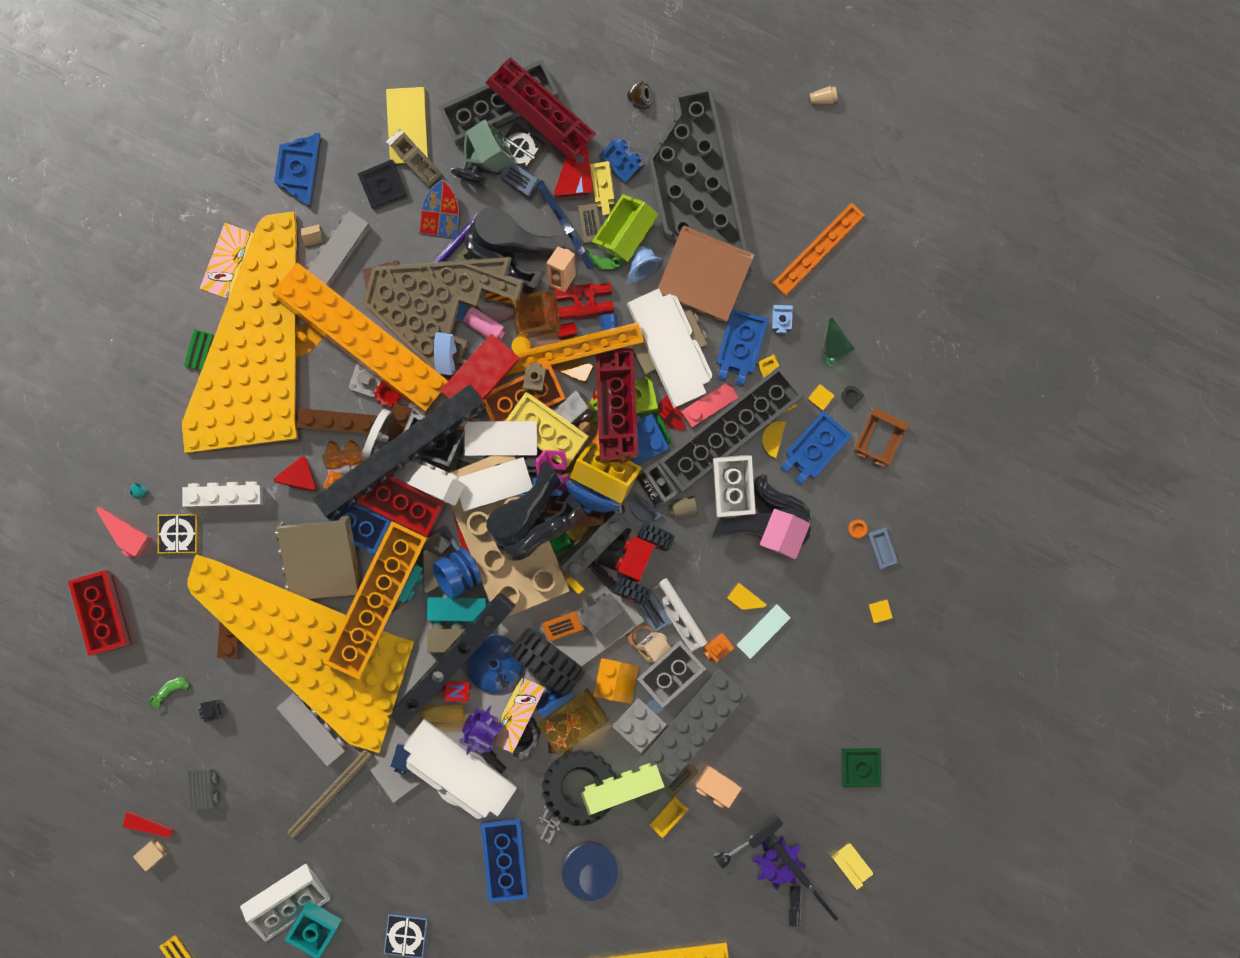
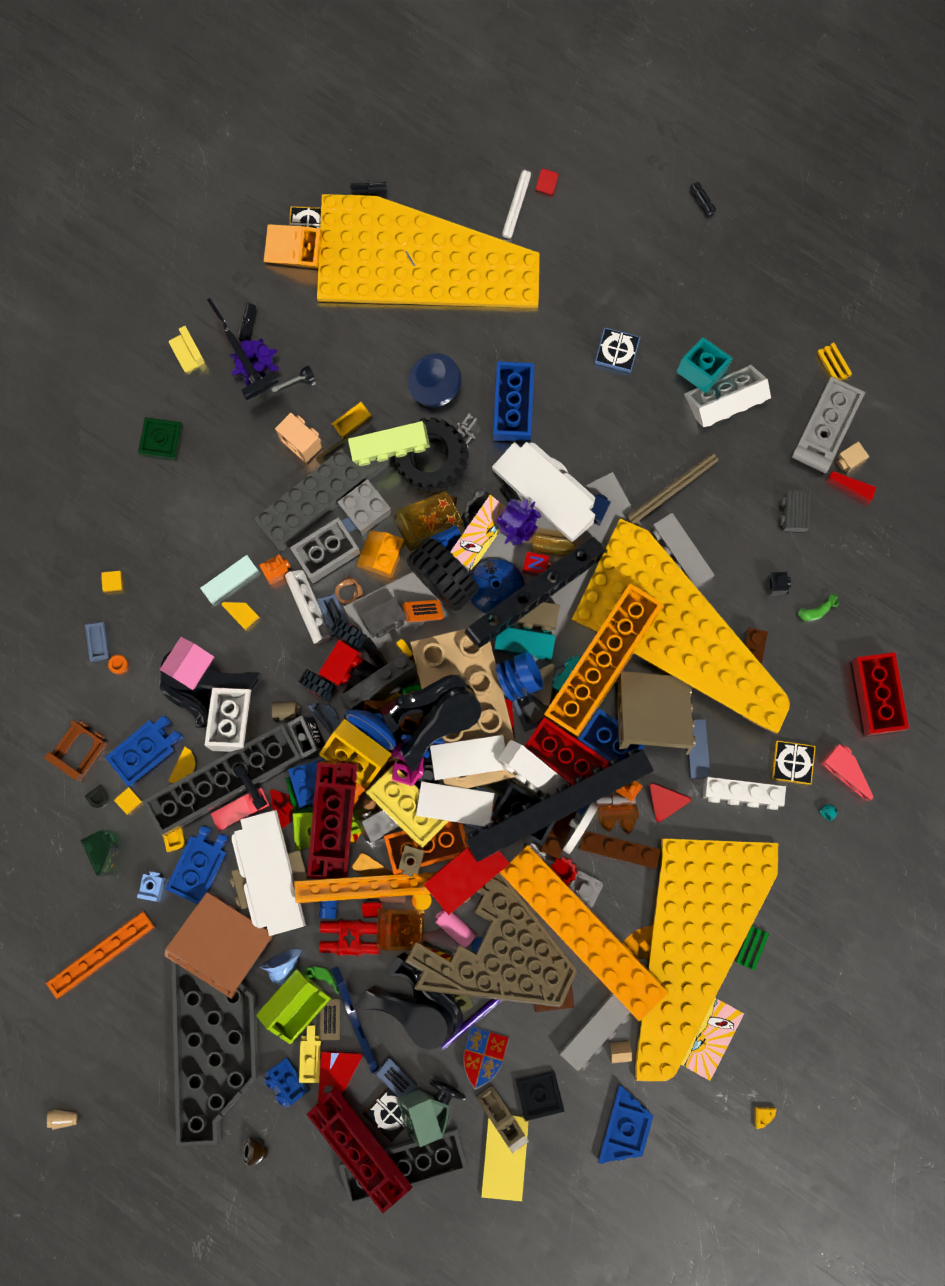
camera: 170 degrees left, 5 degrees down
light blue slope [434,332,456,375] -> none
light nougat brick [547,247,576,292] -> none
tan brick [636,632,671,662] -> none
none -> black bar [233,764,267,810]
none -> sand blue tile [688,719,710,779]
none -> yellow tile [755,1107,776,1129]
none -> light grey hinge [791,376,865,474]

